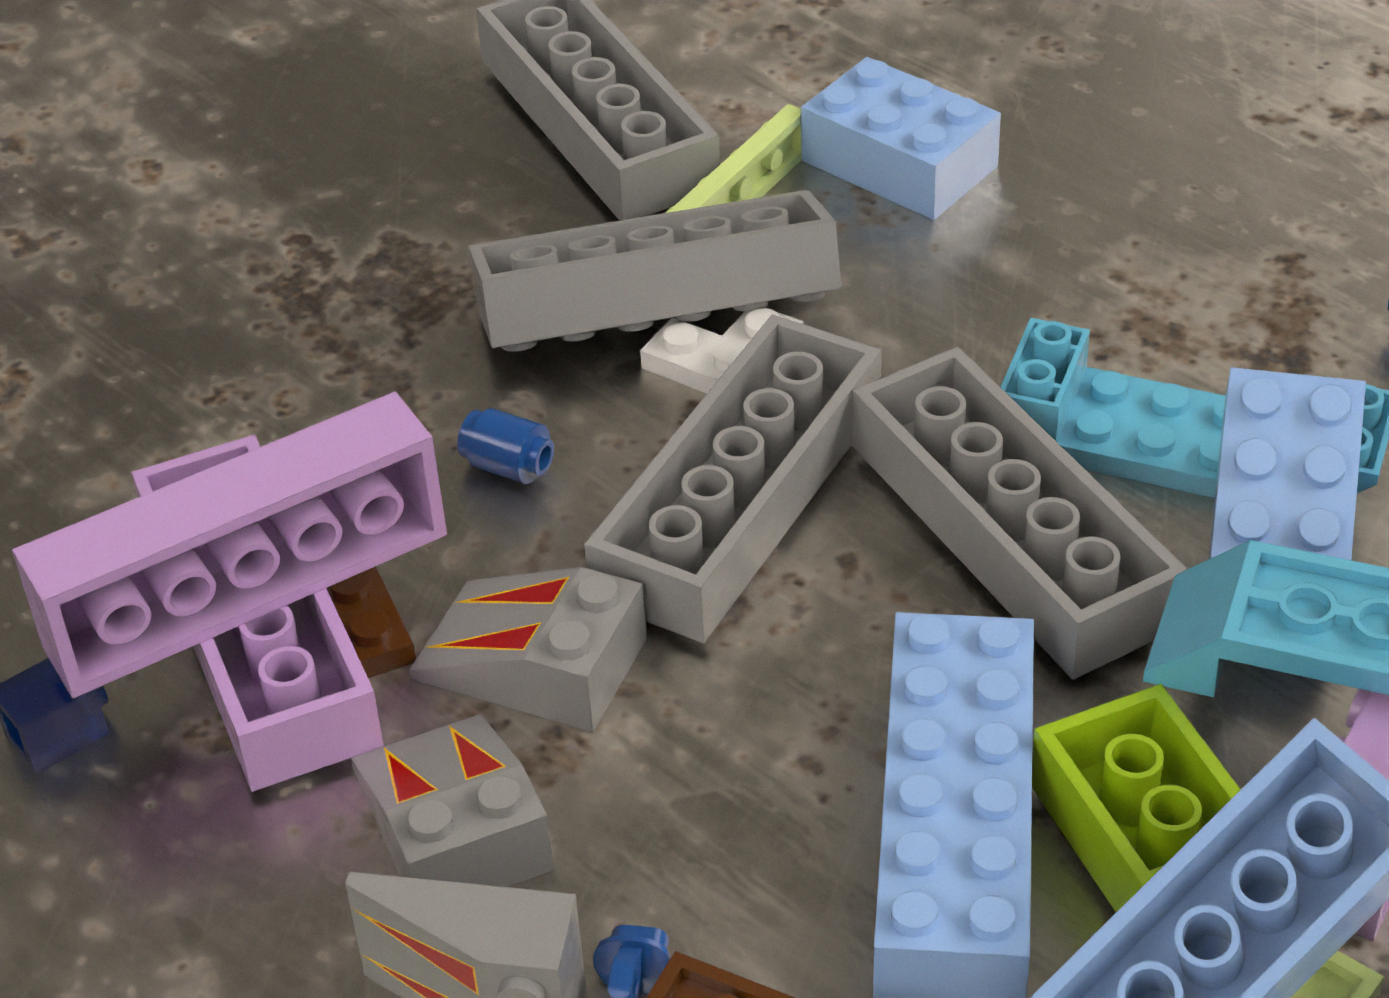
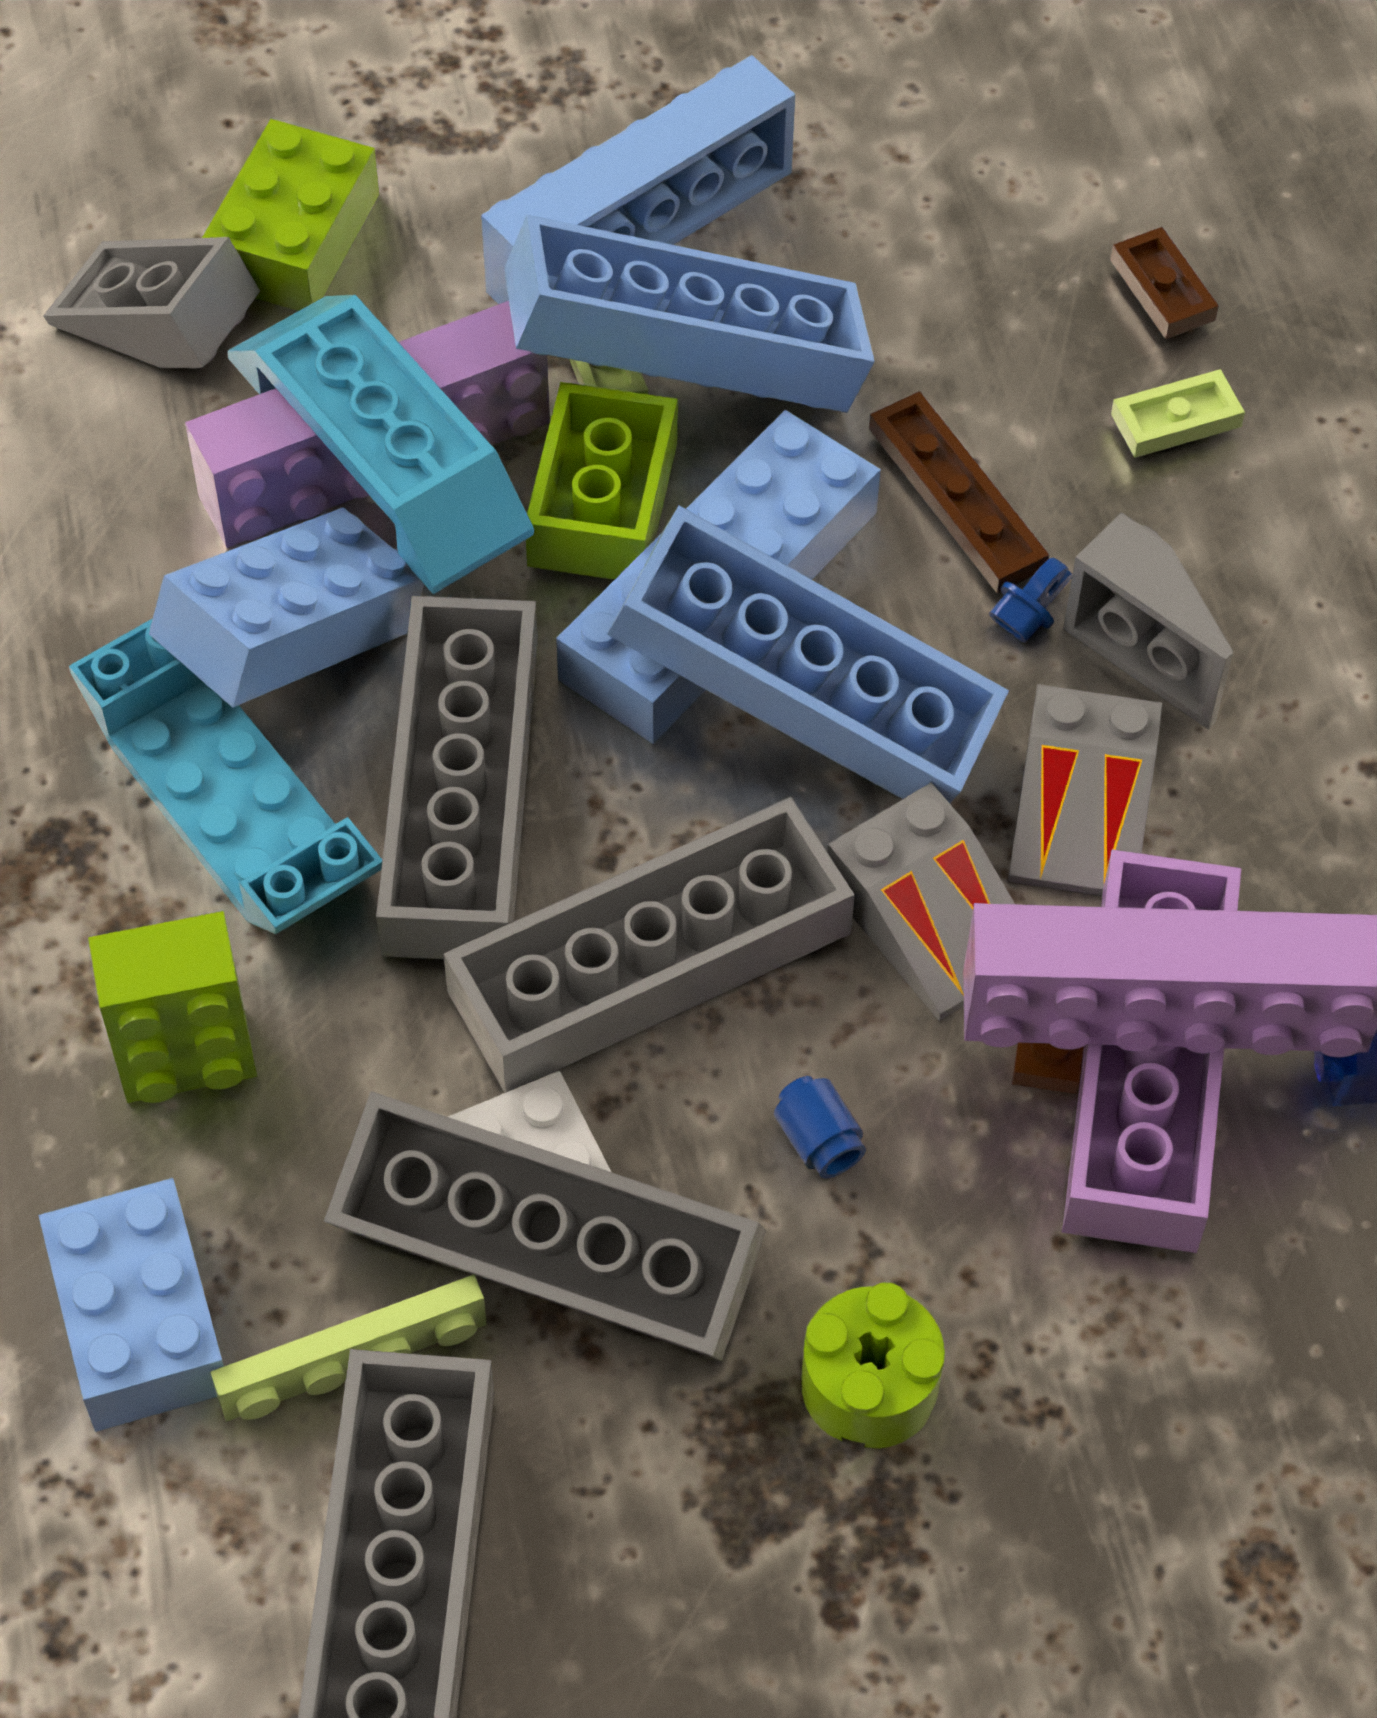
camera: 150 degrees left, 15 degrees up
none -> lime brick [88,911,258,1103]
none -> light blue brick [607,505,1009,803]
none -> lime brick [801,1282,945,1449]

